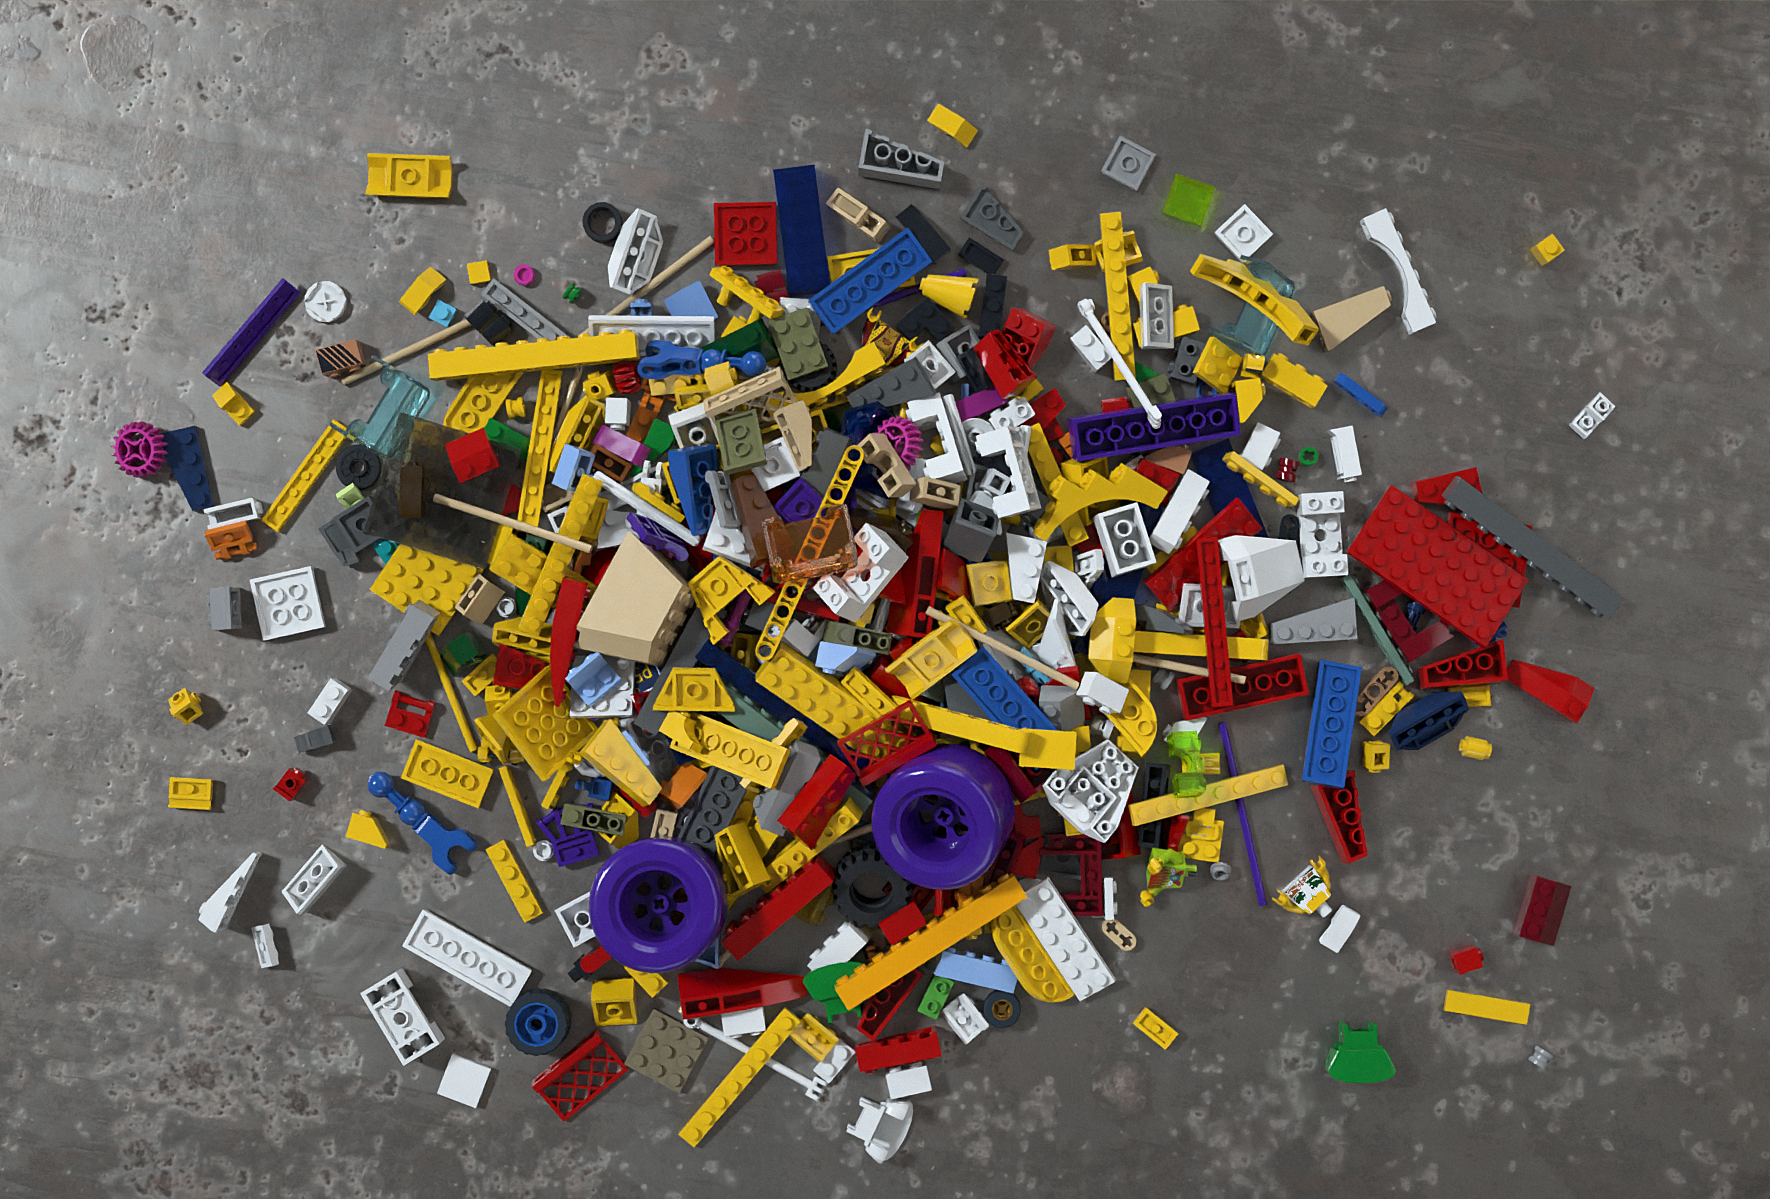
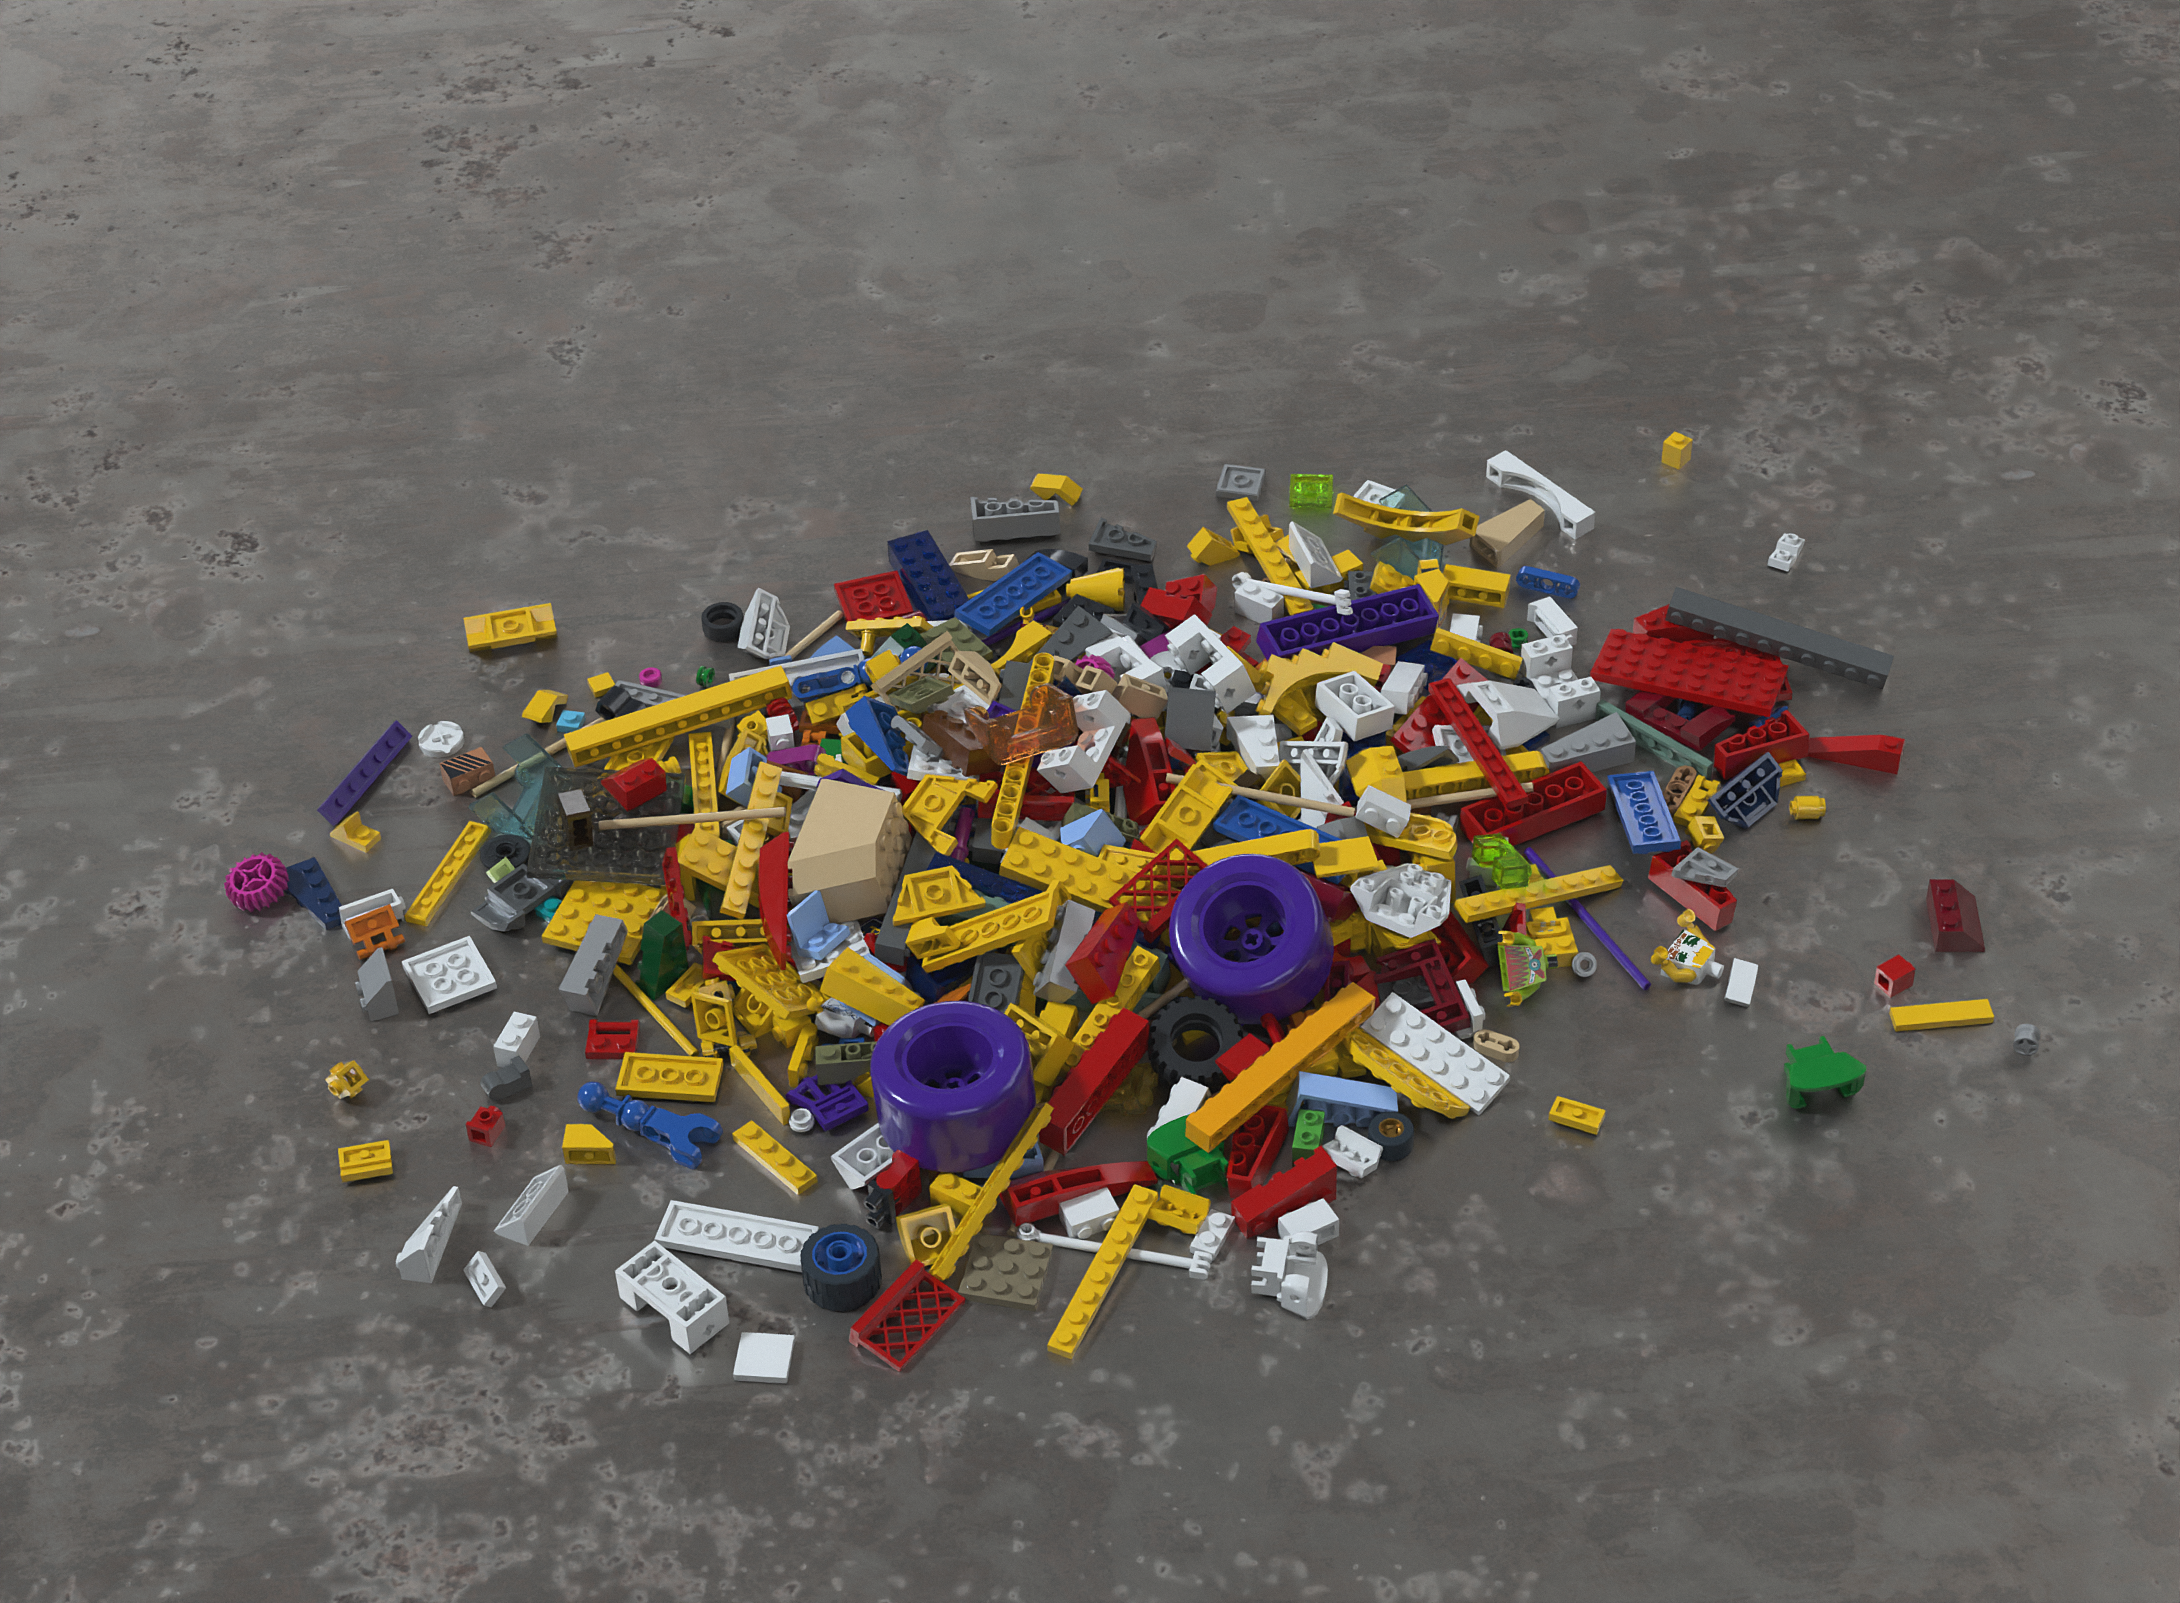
camera: 10 degrees left, 45 degrees down
none -> red wing [662,847,692,952]
none -> yellow plate [928,1102,1054,1280]
none -> light grey wing [1671,847,1739,887]

